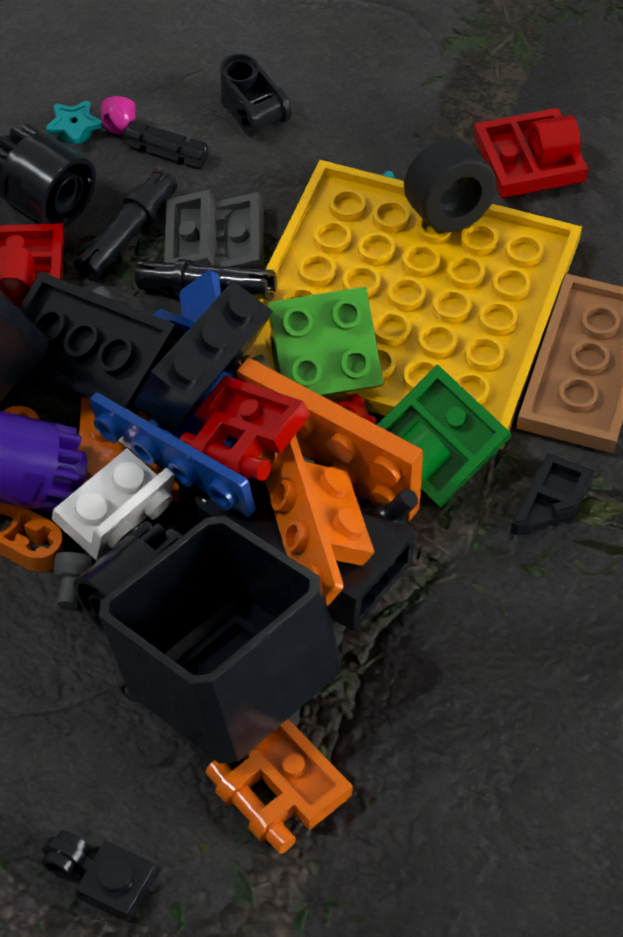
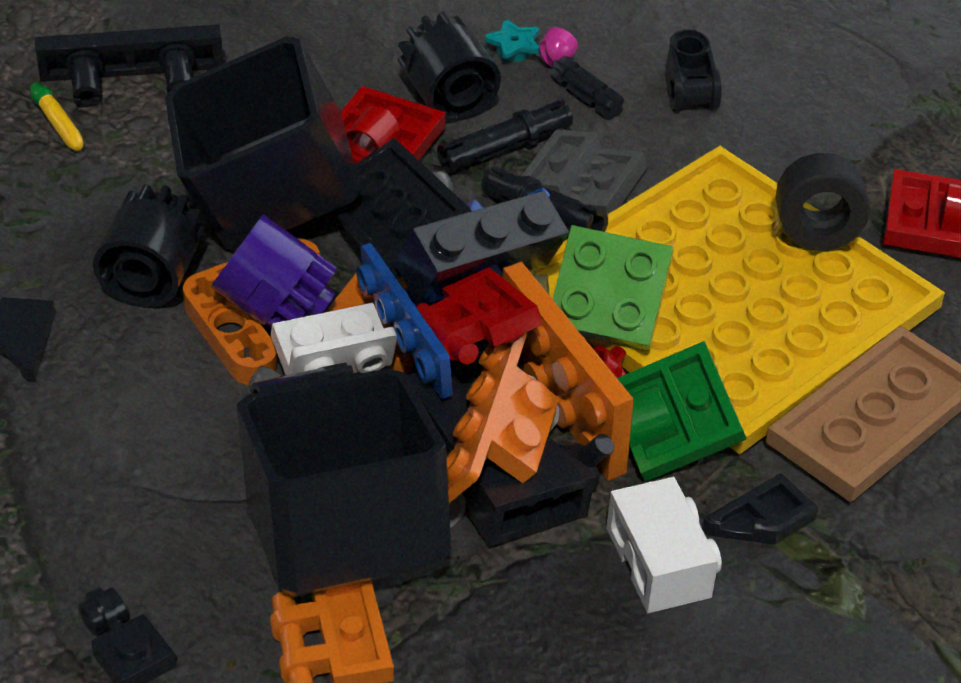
camera: 25 degrees right, 10 degrees down
none -> white brick [606,477,722,614]

